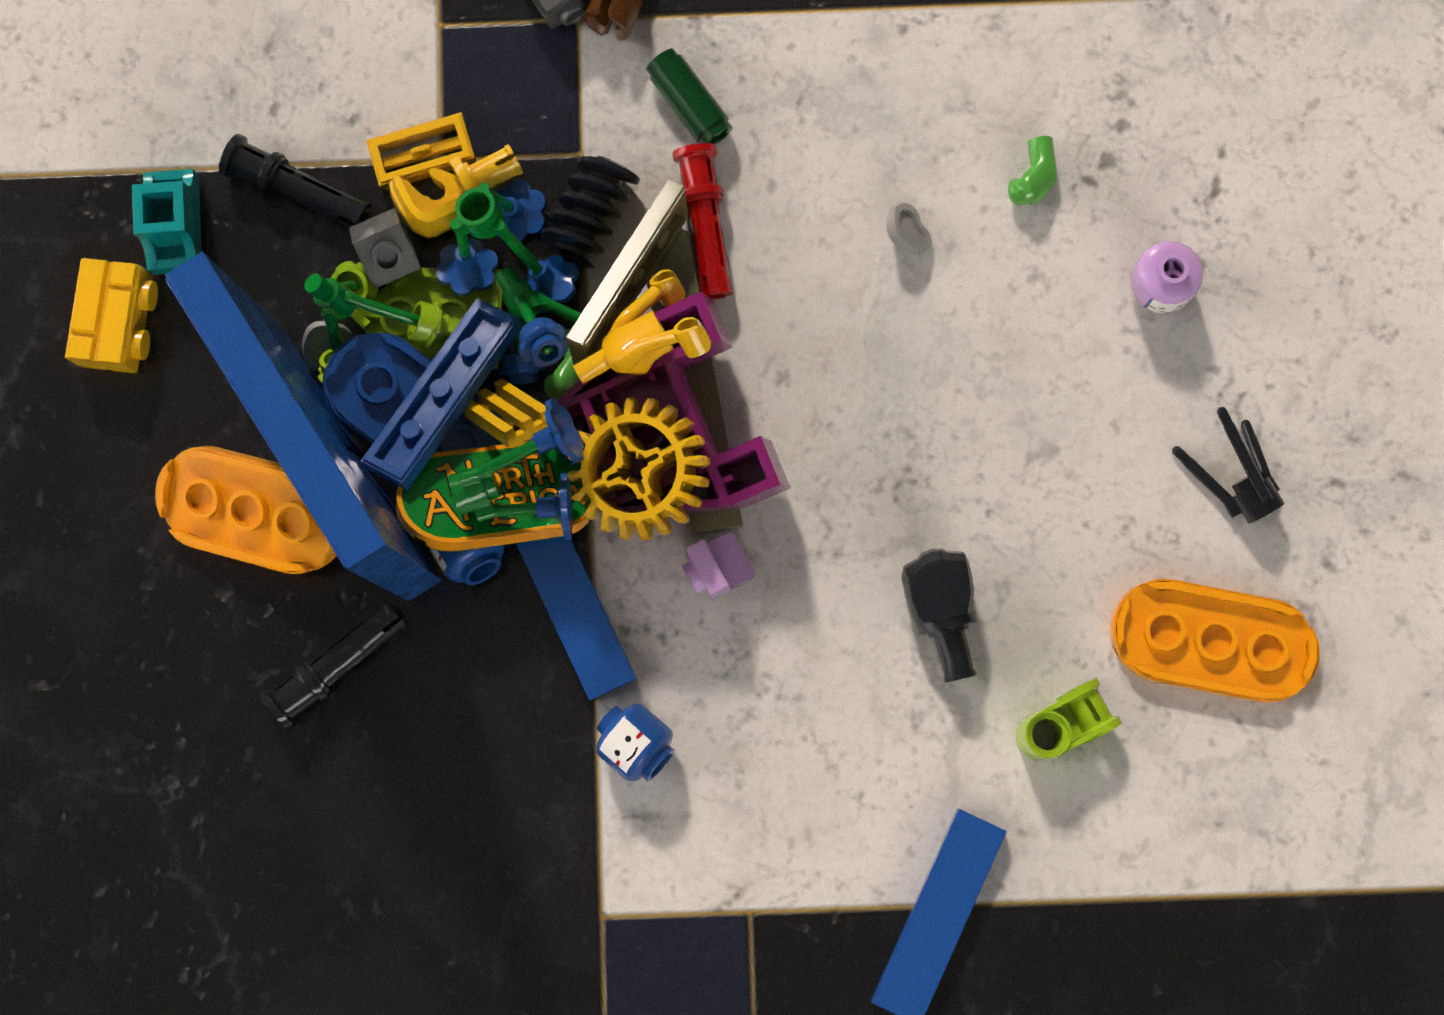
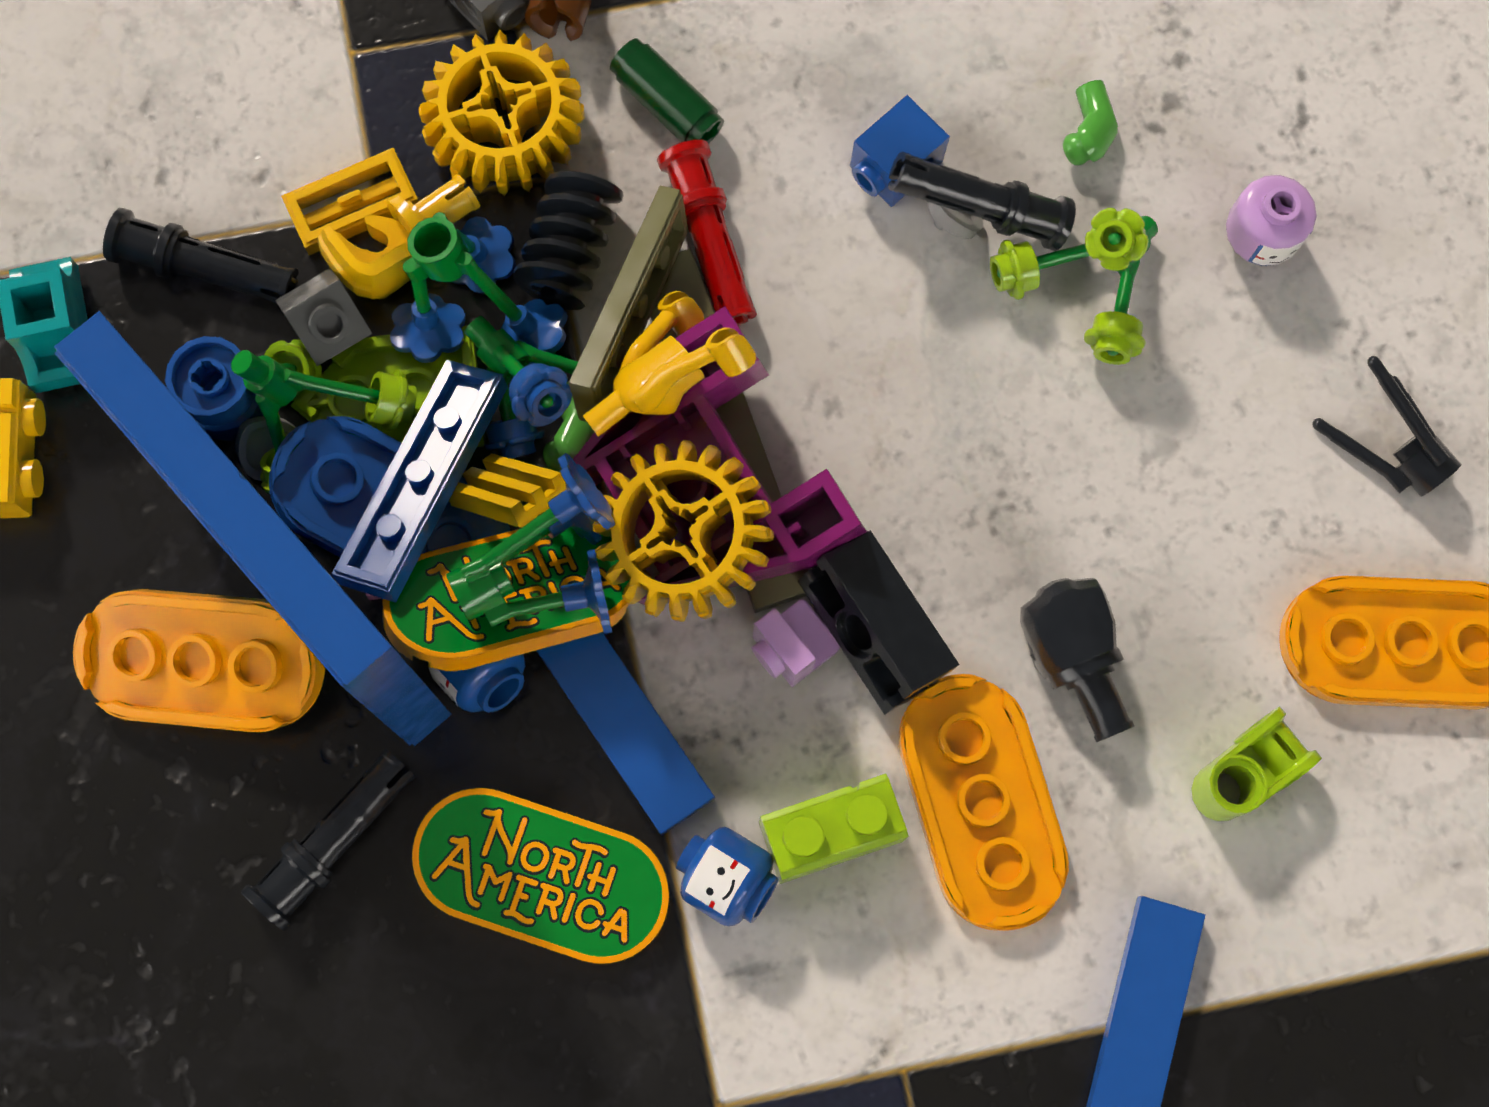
camera: 20 degrees left, 5 degrees down
none -> blue wheel [165,336,264,441]
none -> tile [412,788,669,964]
none -> yellow gear [419,30,585,196]
none -> lime brick [759,773,909,884]
none -> black piece [798,530,960,715]
none -> blue brick [850,95,950,207]
none -> black pin [888,152,1076,251]
none -> light orange tile [898,674,1069,931]
none -> lime plant [990,208,1158,365]

